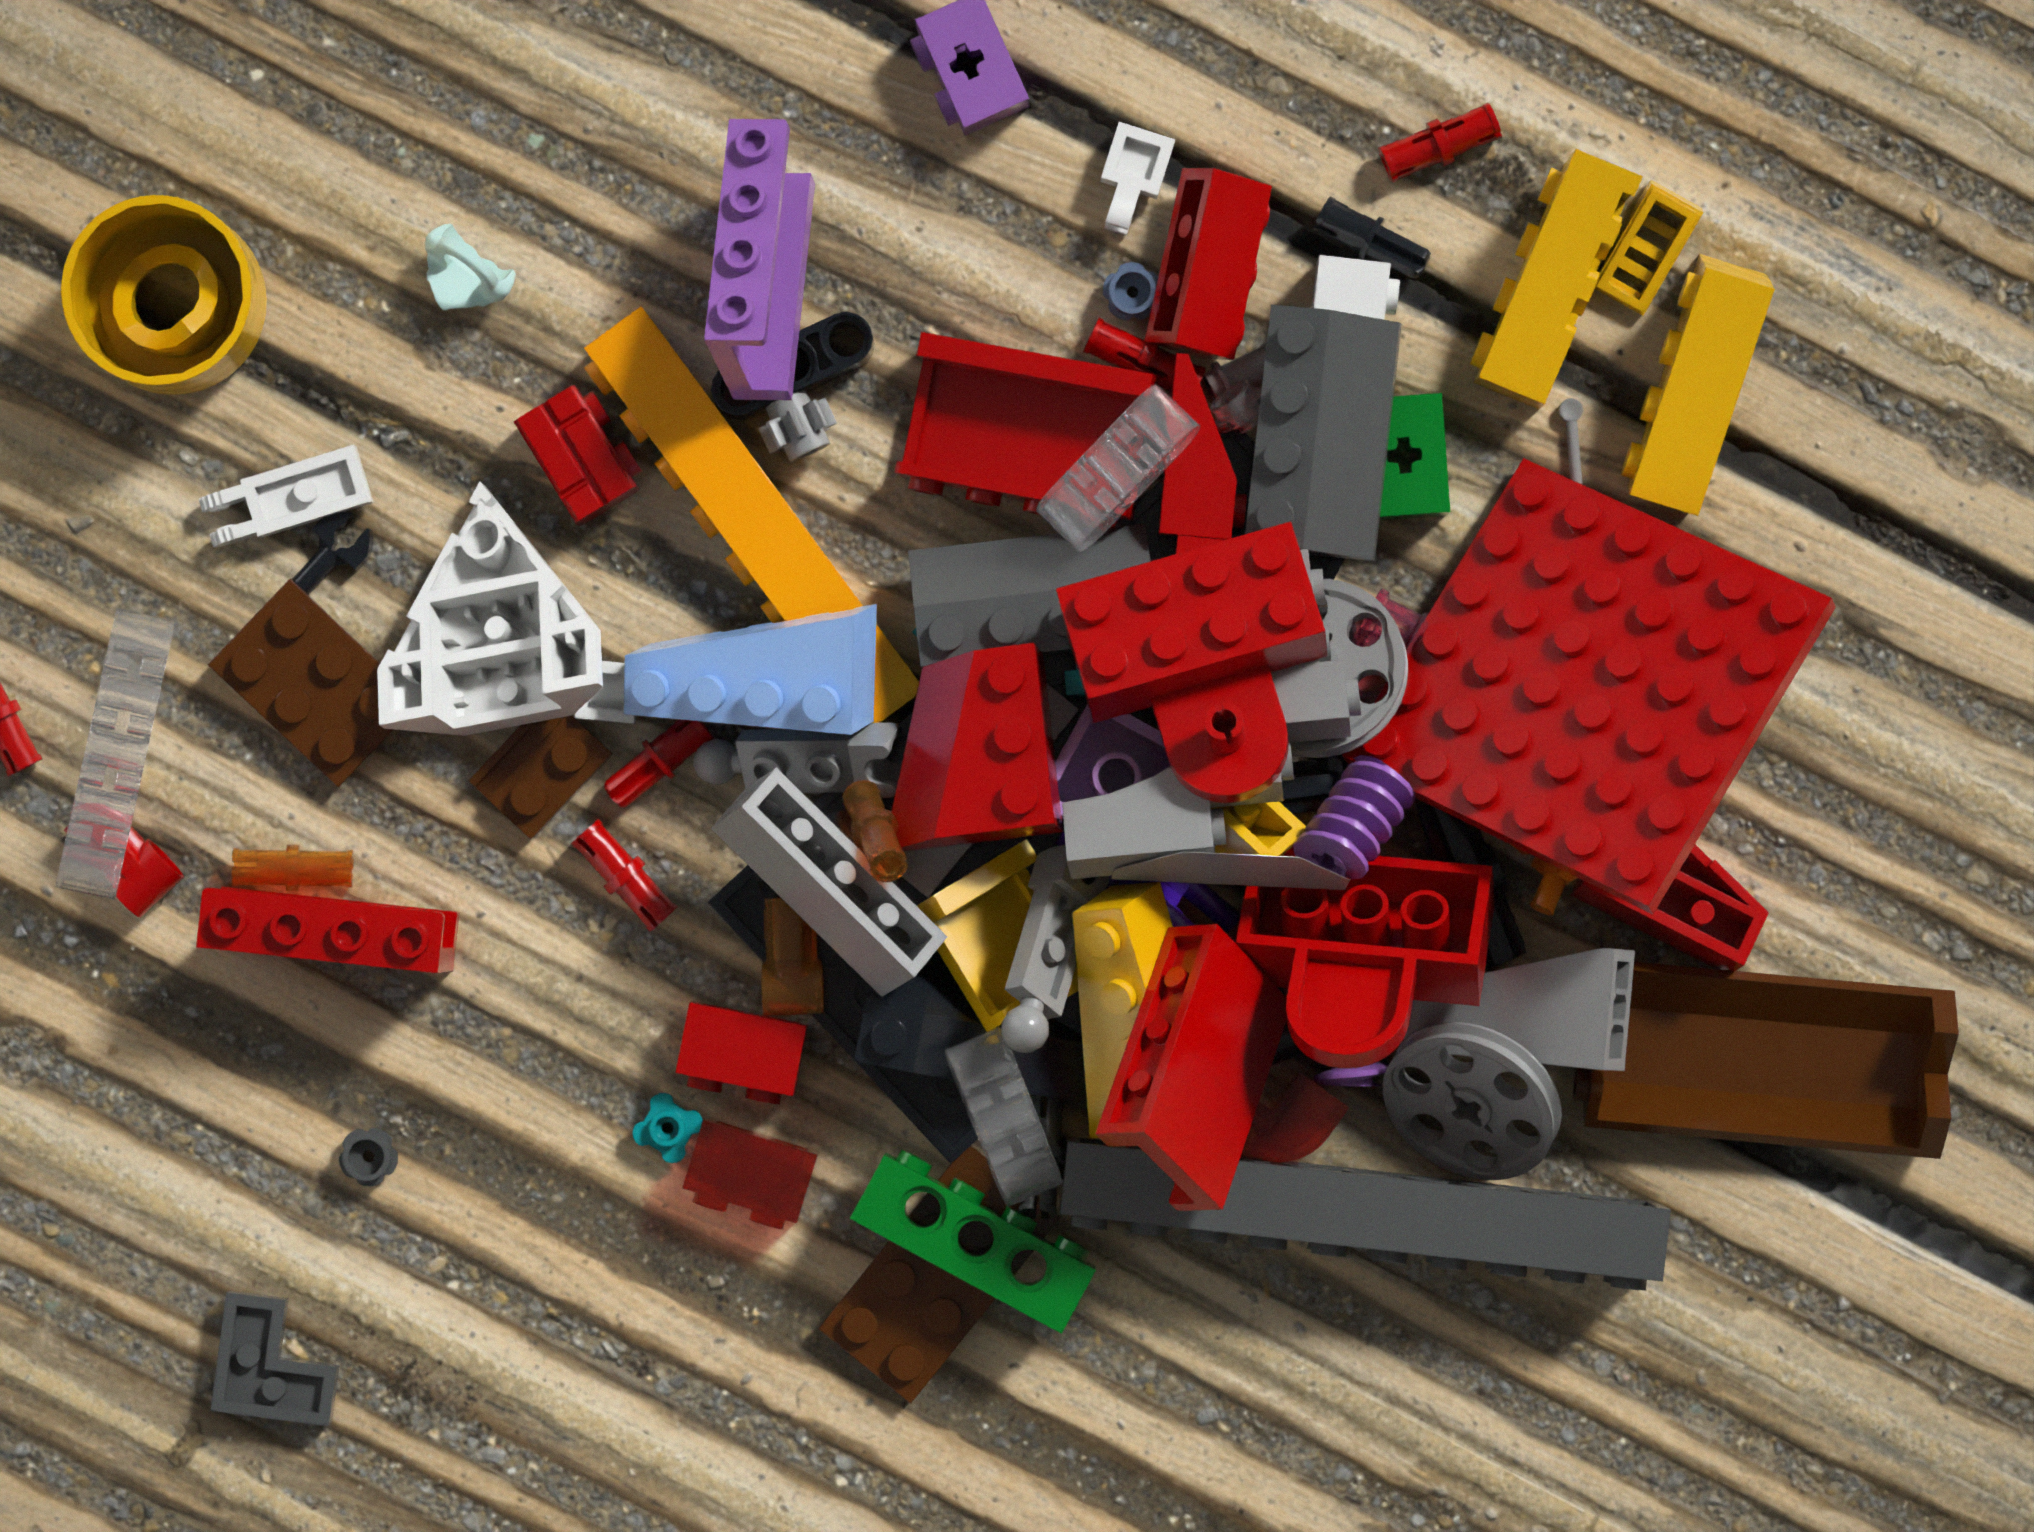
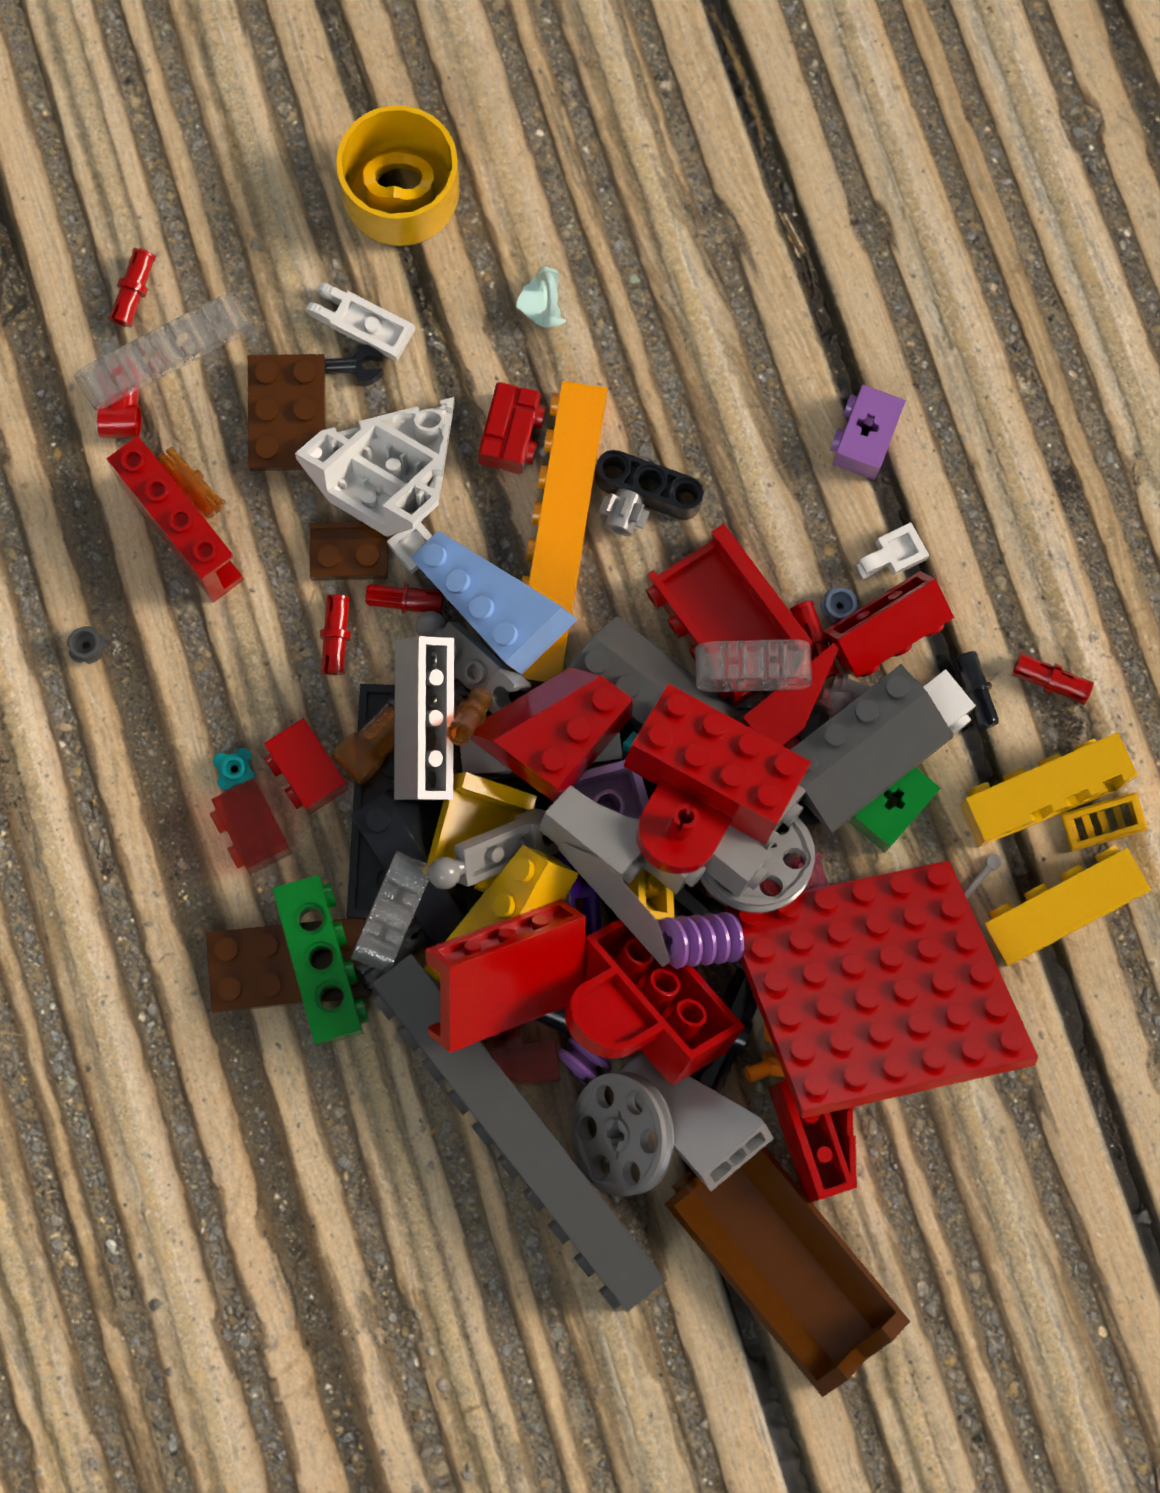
camera: 40 degrees right, 10 degrees down
medium lavender panel [704,119,815,400] -> none

